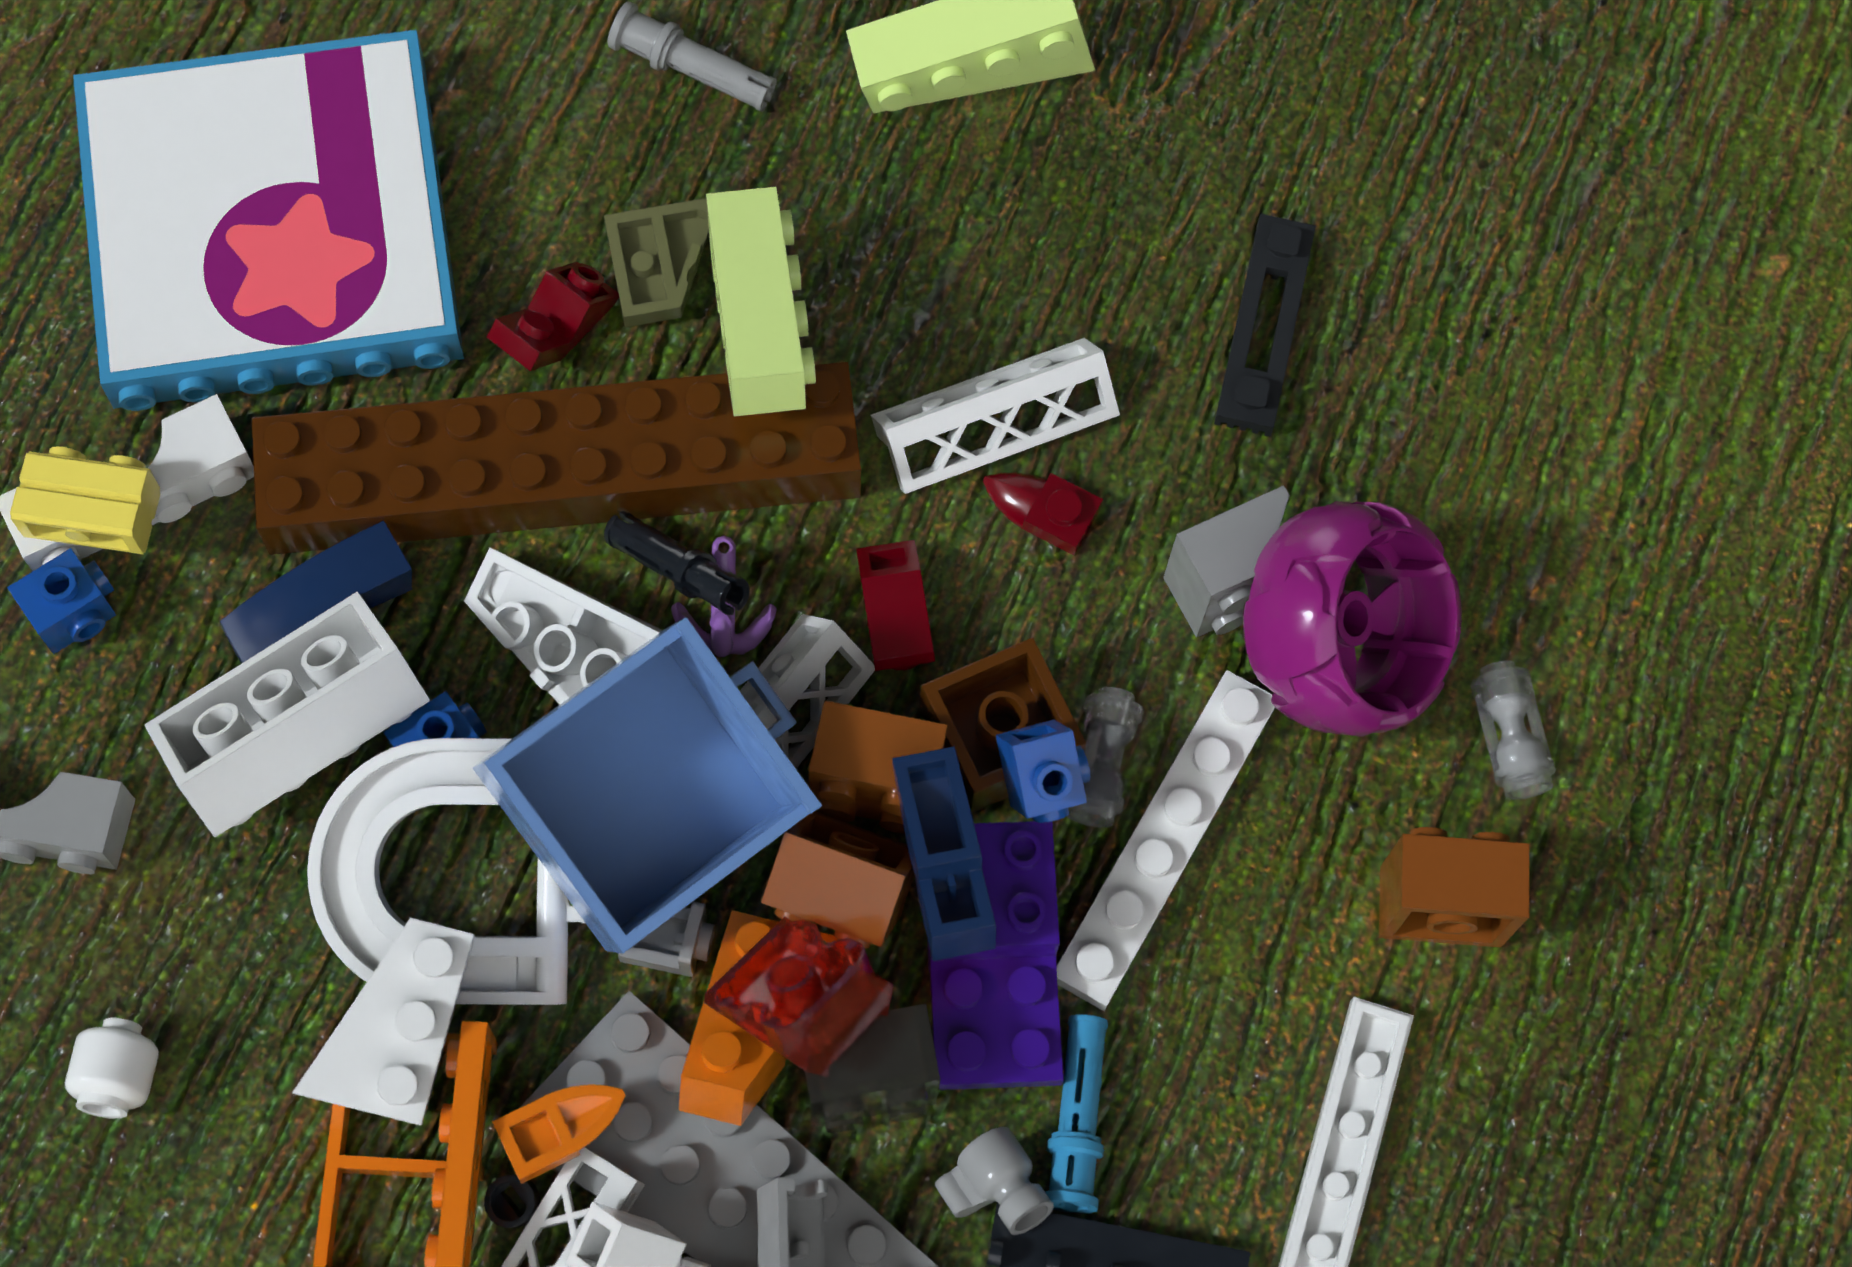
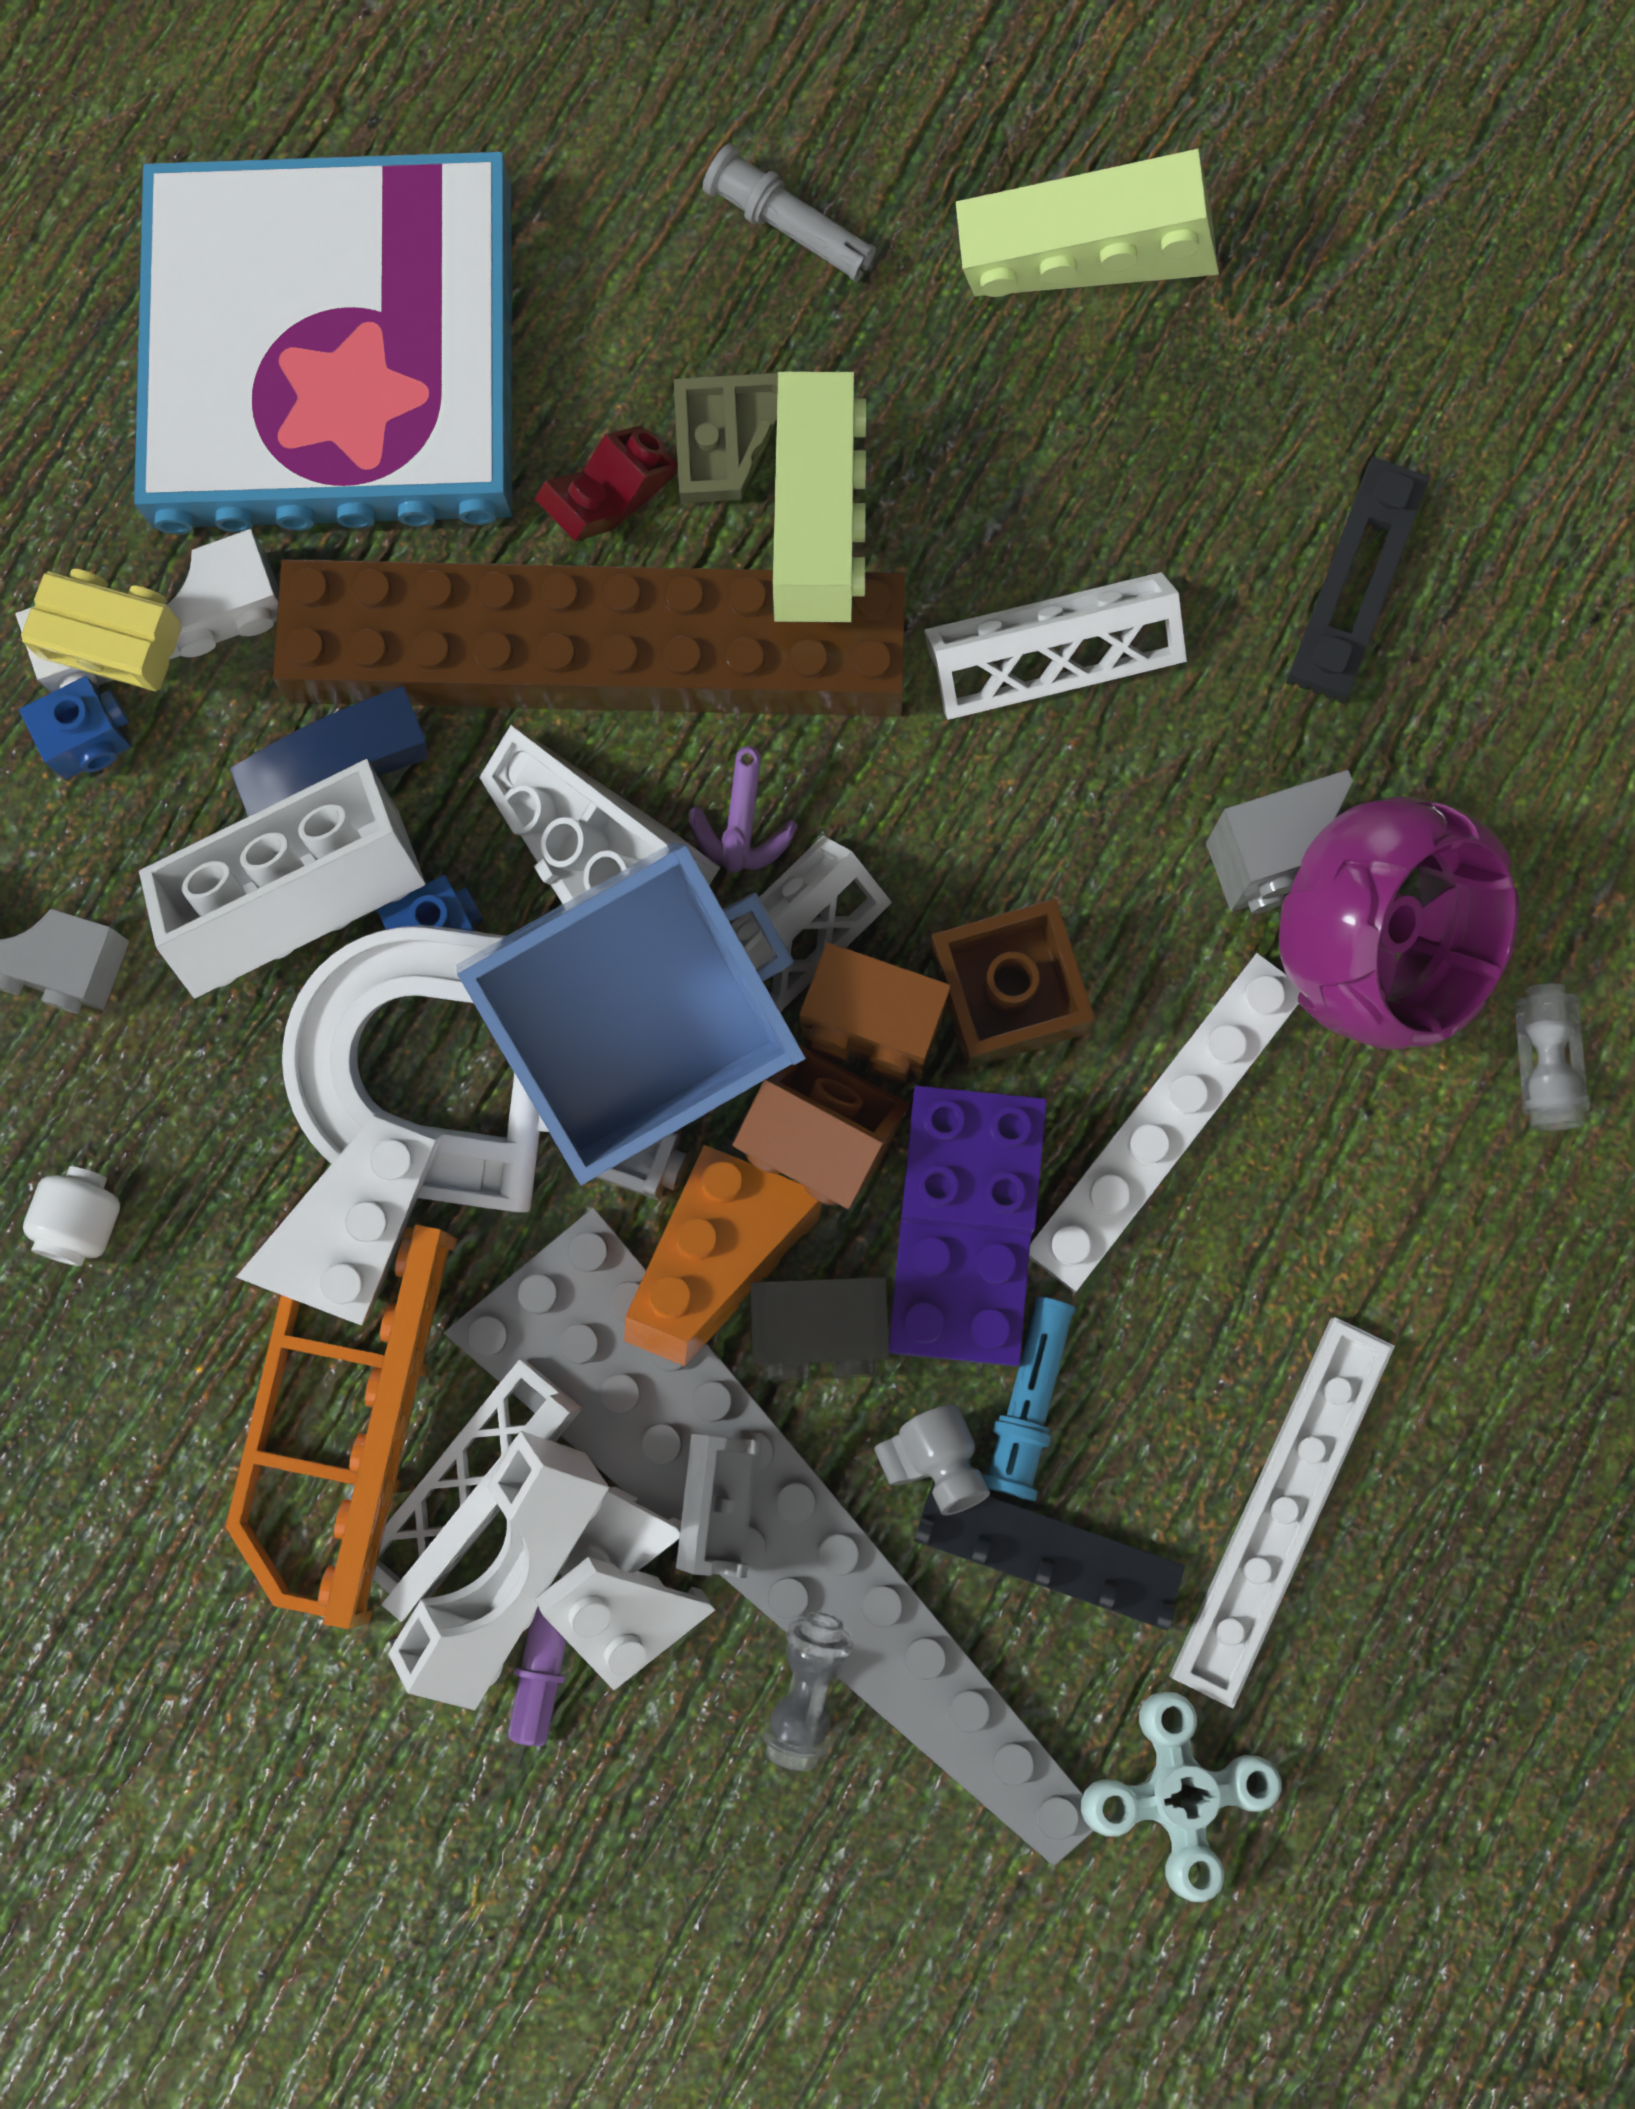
camera: 20 degrees right, 10 degrees up
black hinge [484,1175,540,1228] -> none
orange plate [492,1084,626,1184] -> none
black pin [604,511,750,615] -> none
clear red slope [704,917,893,1077] -> none
dark red slope [856,539,935,671] -> none
dark blue slope [892,747,996,961] -> none
dark red plate [983,473,1103,555] -> none
blue brick [996,720,1090,823] -> none
clear piece [1067,687,1144,827] -> none
dark orange brick [1379,827,1529,948] -> none

